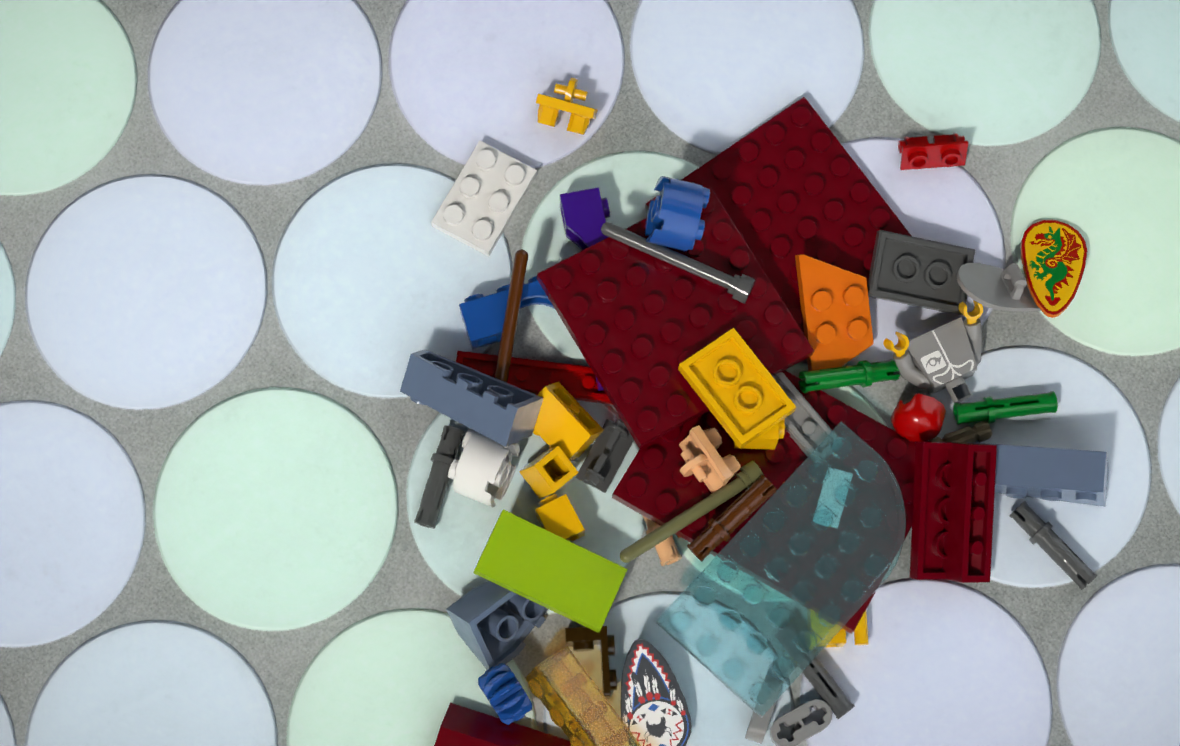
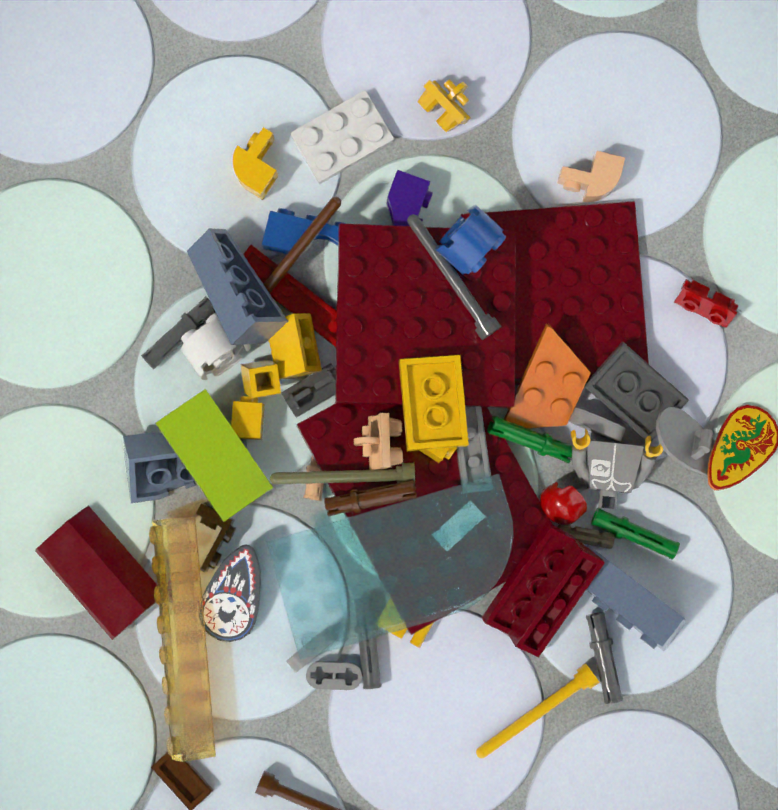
camera: 30 degrees right, 10 degrees up
blue gear [478,663,532,725] -> none
none -> yellow brick [233,127,278,200]
none -> yellow piece [476,663,600,759]
none -> light nougat brick [557,151,625,202]
none -> light grey beam [569,407,626,443]

